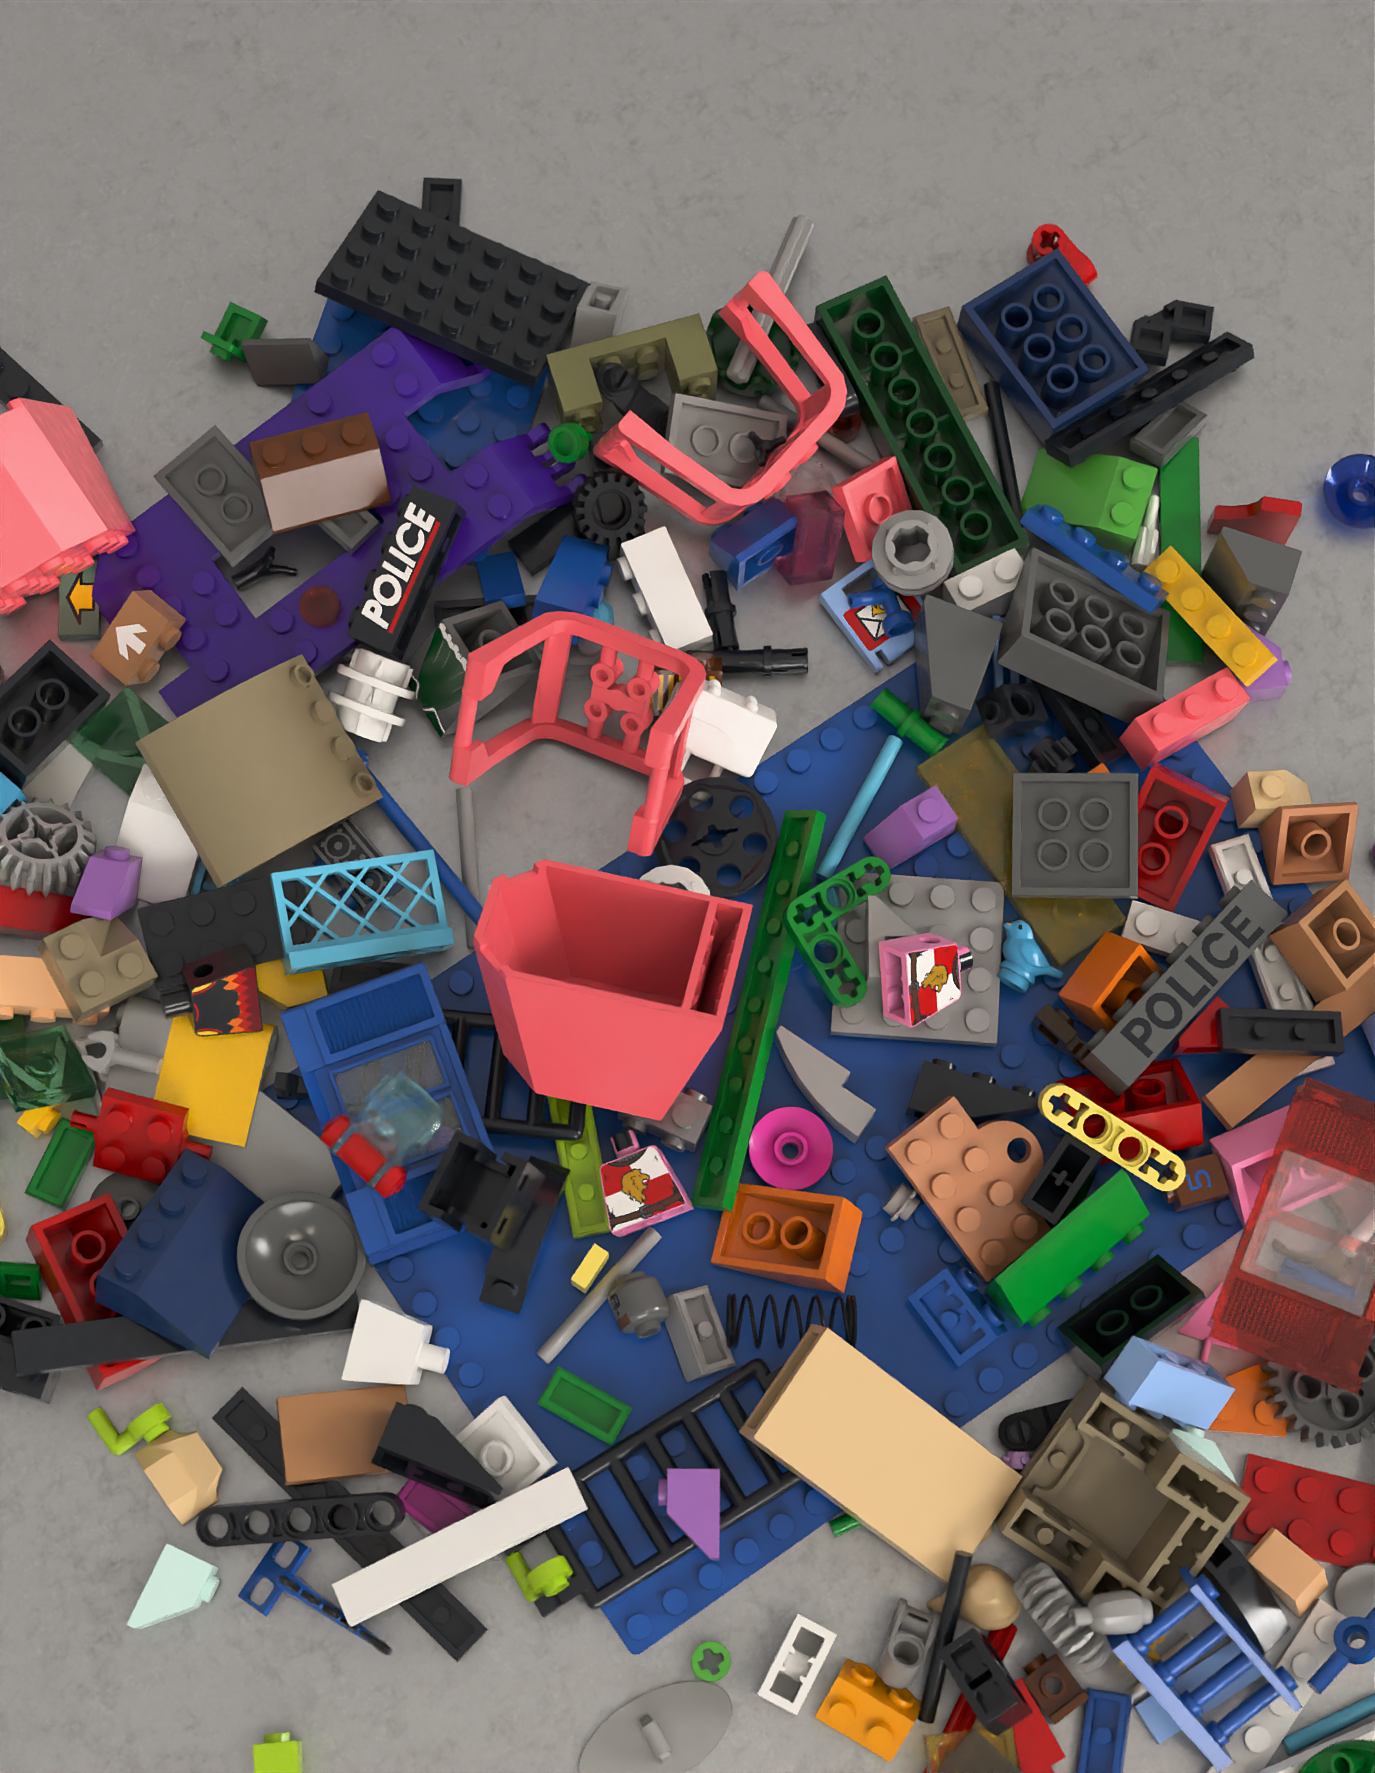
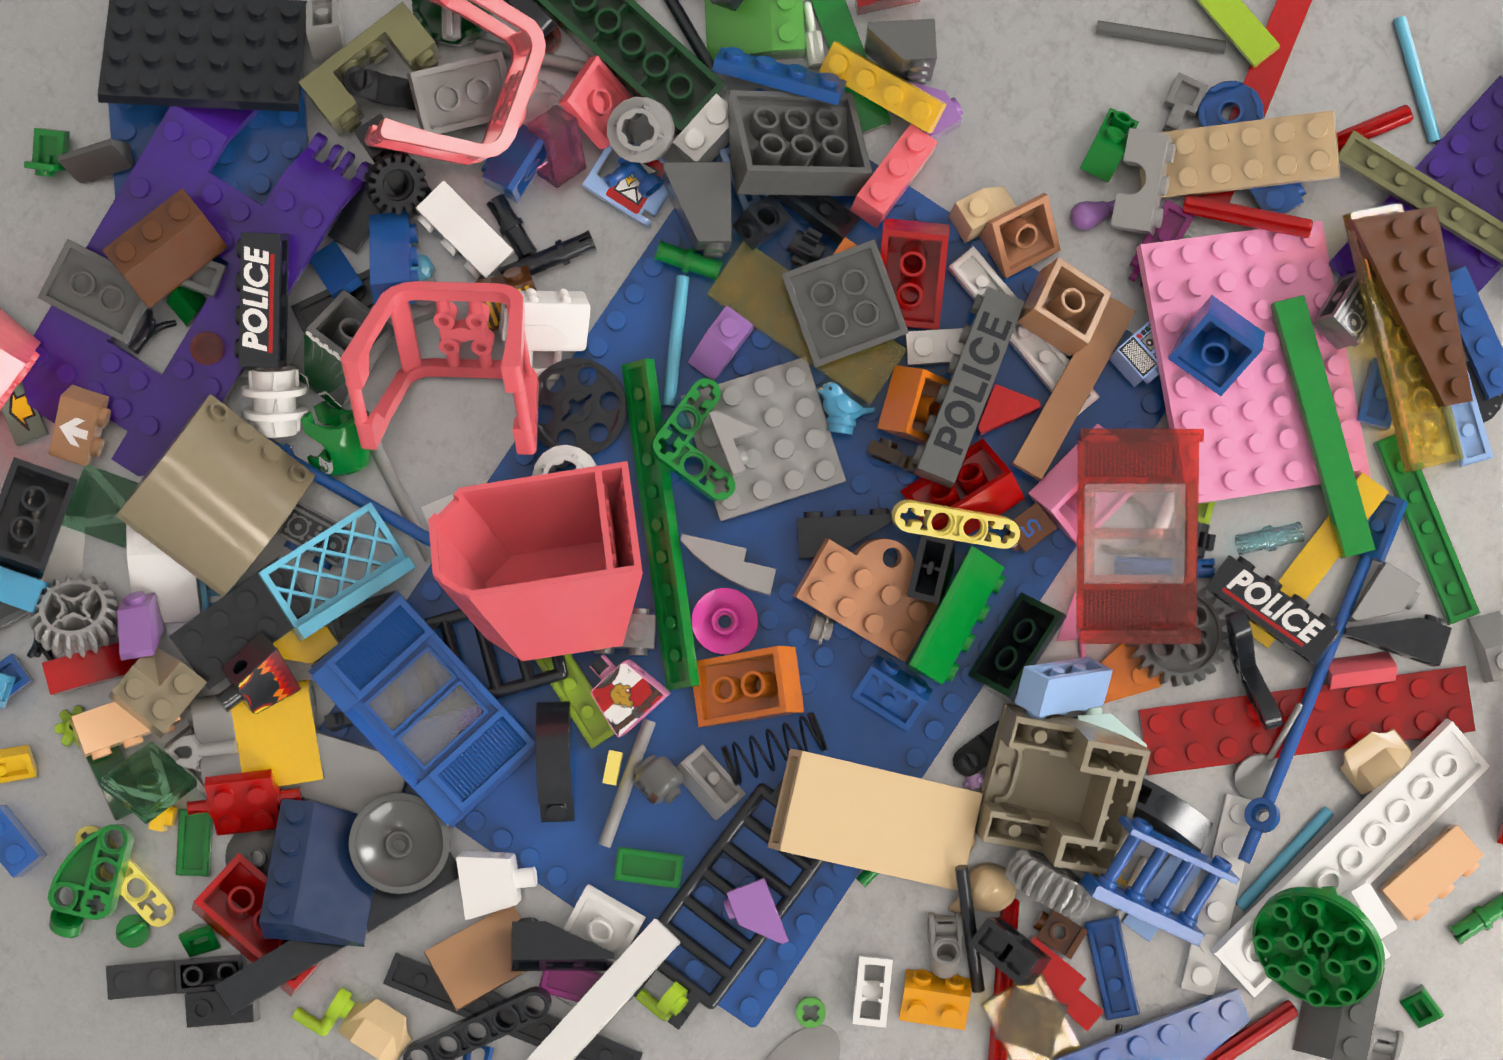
camera: 20 degrees left, 10 degrees up
clear light blue piece [320,1071,445,1199] -> none
black piece [417,1131,546,1254] -> none
green tile [548,422,593,463] -> none
black bar [748,431,786,467] -> none
torso [878,933,973,1027] -> none
light grey plant [1069,1590,1153,1635] -> none
black plate [1215,1008,1345,1057] -> none
light nougat slope [1245,1527,1329,1618] -> none
none -> green slope [166,286,207,327]
none -> green piece [301,400,371,476]

